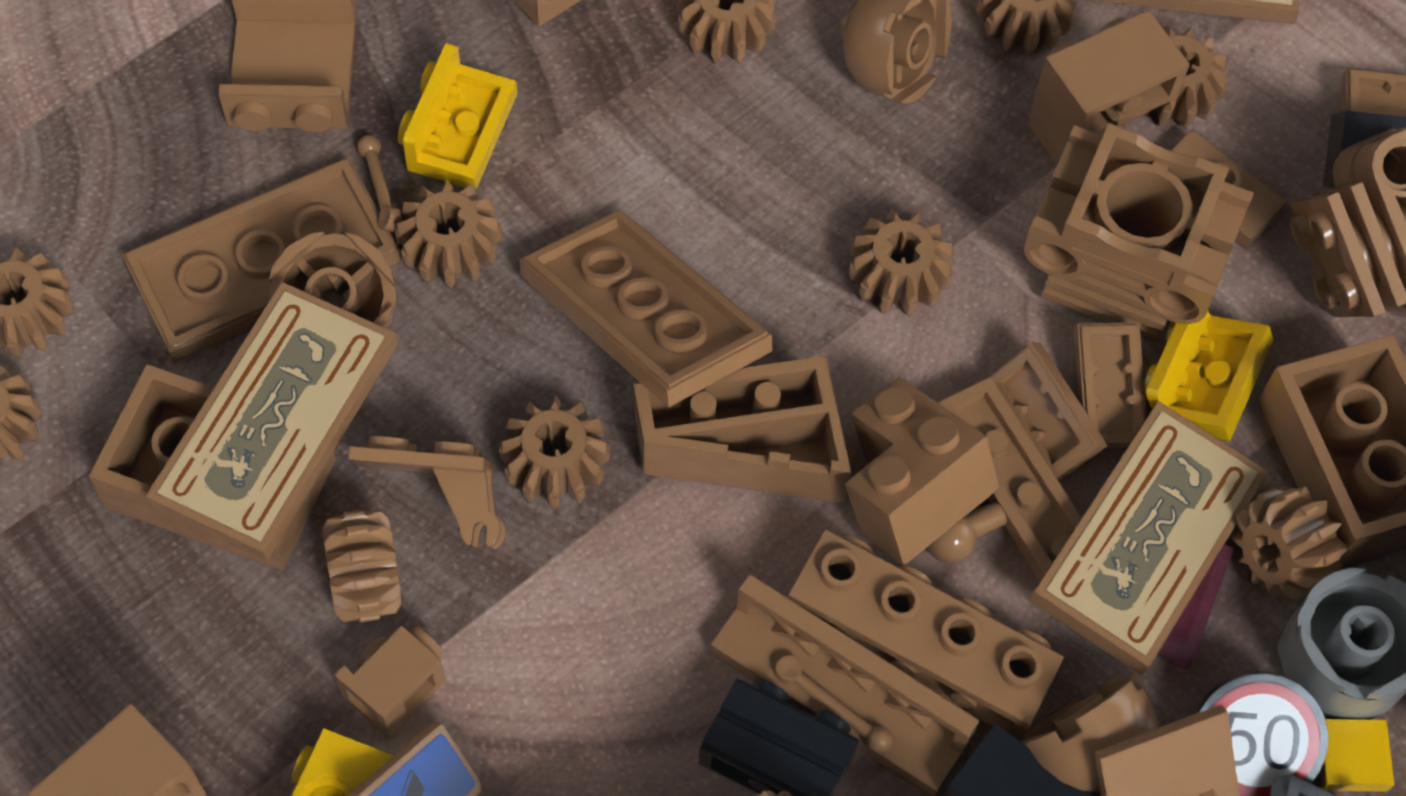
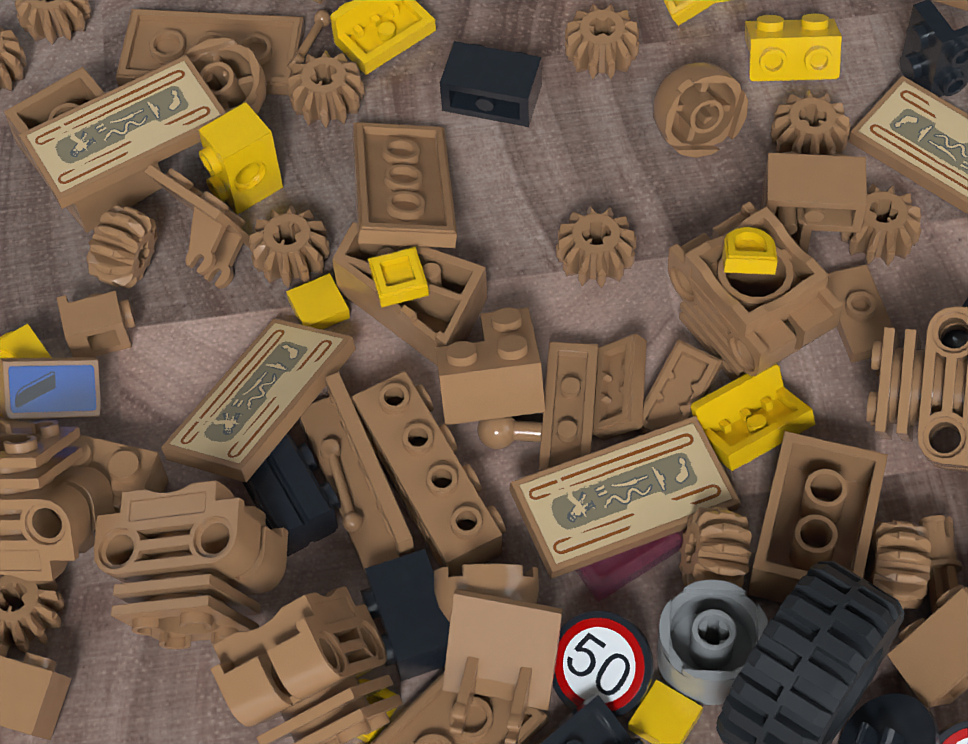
camera: 40 degrees right, 5 degrees down
none -> tile [161,319,356,482]
none -> yellow brick [198,102,283,215]
none -> yellow tile [286,273,350,330]
none -> yellow tile [368,247,429,308]
none -> black brick [440,41,542,127]
none -> yellow tile [722,227,778,275]

